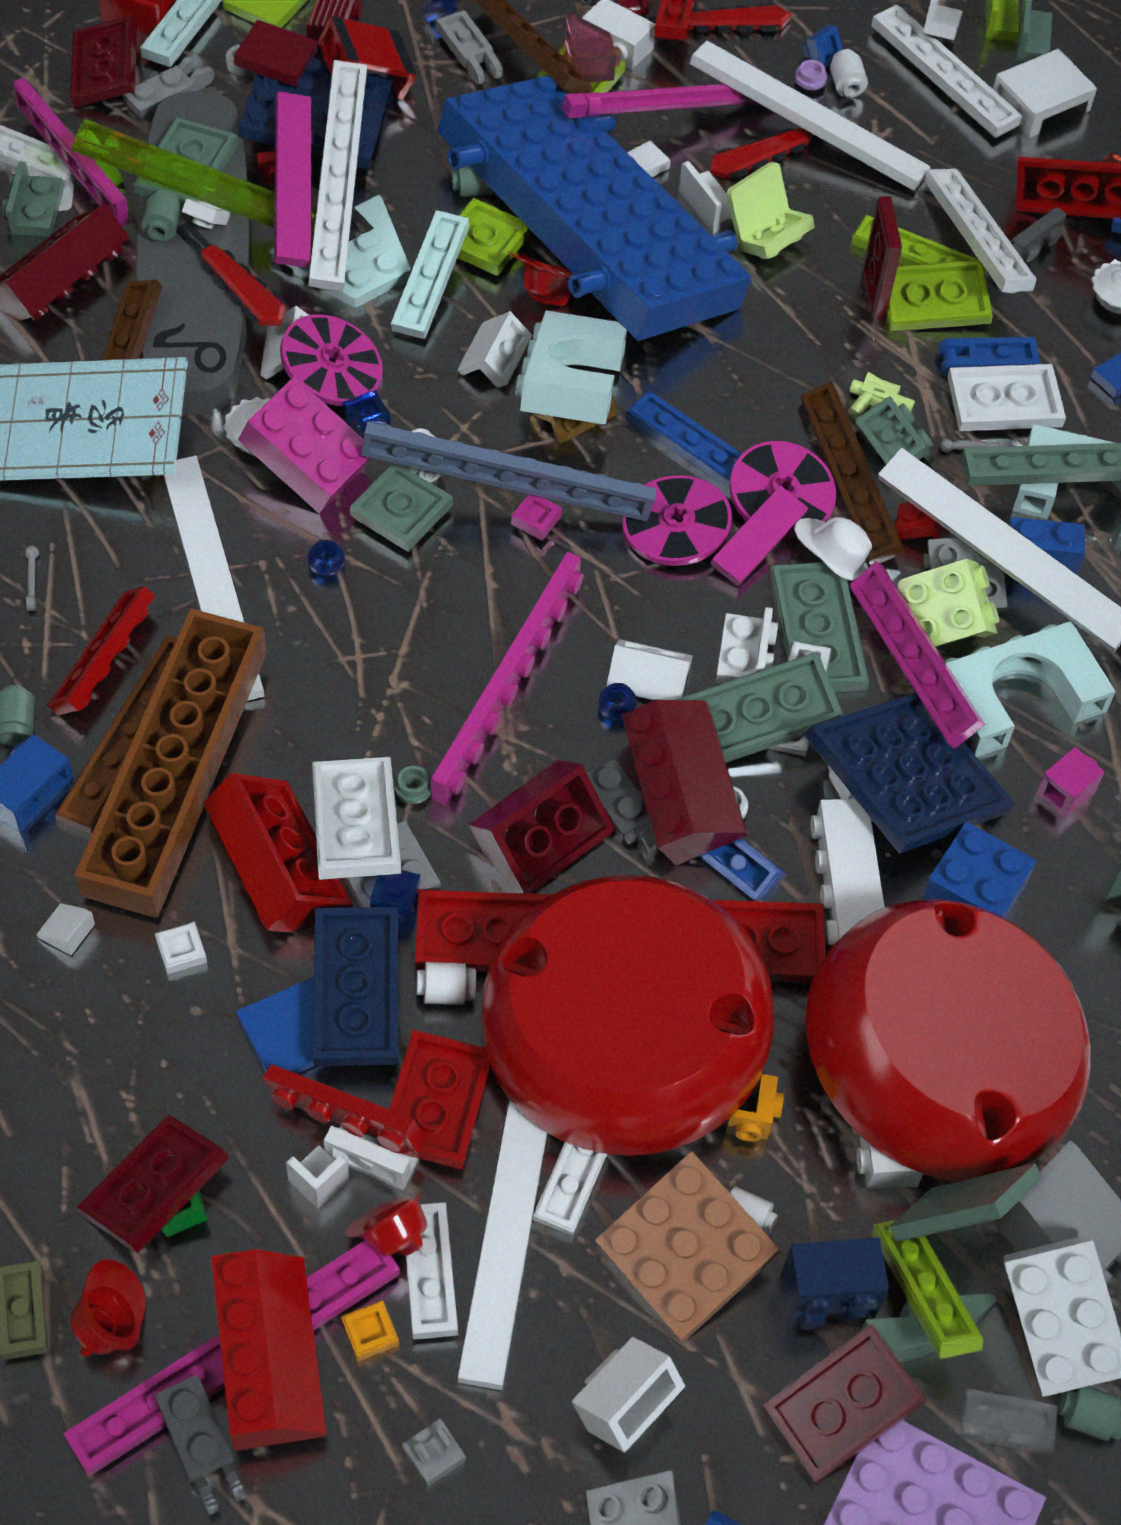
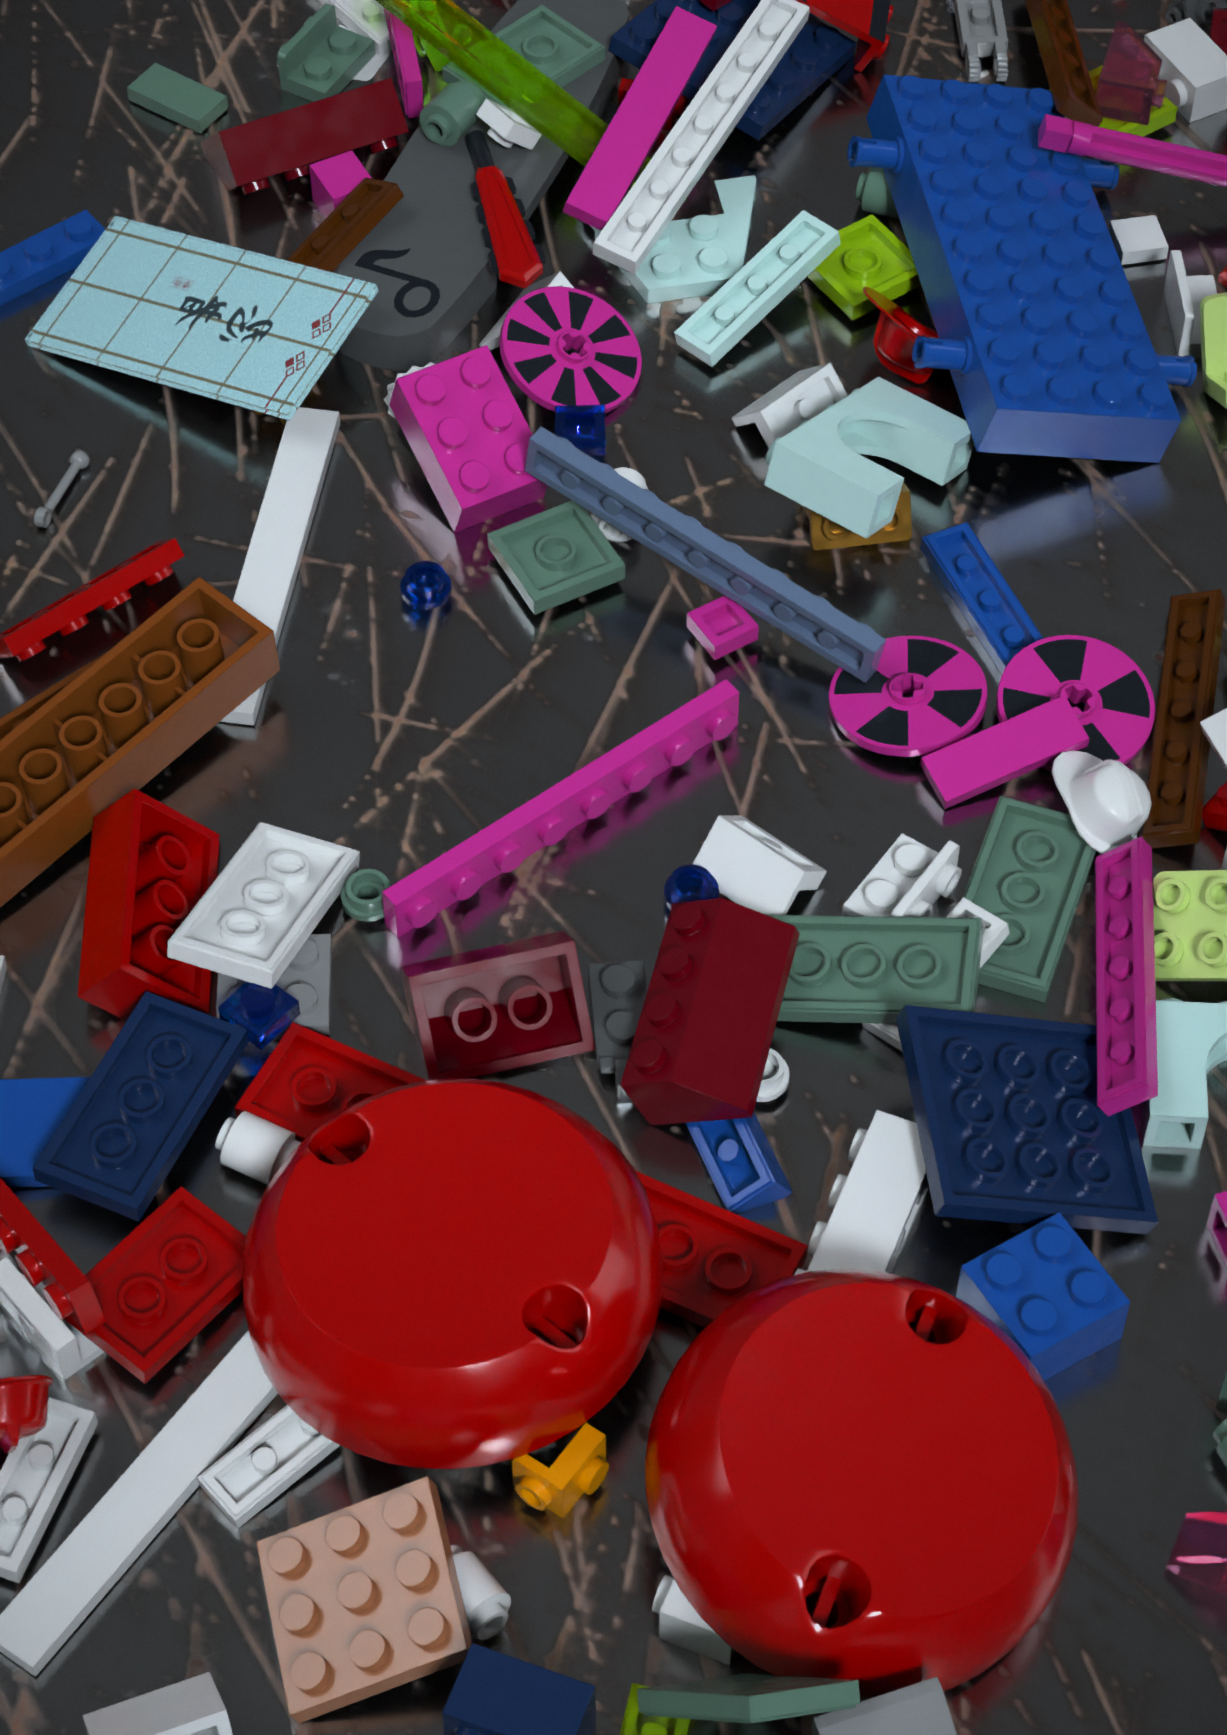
camera: 30 degrees right, 5 degrees down
none -> dark pink brick [309,150,371,219]

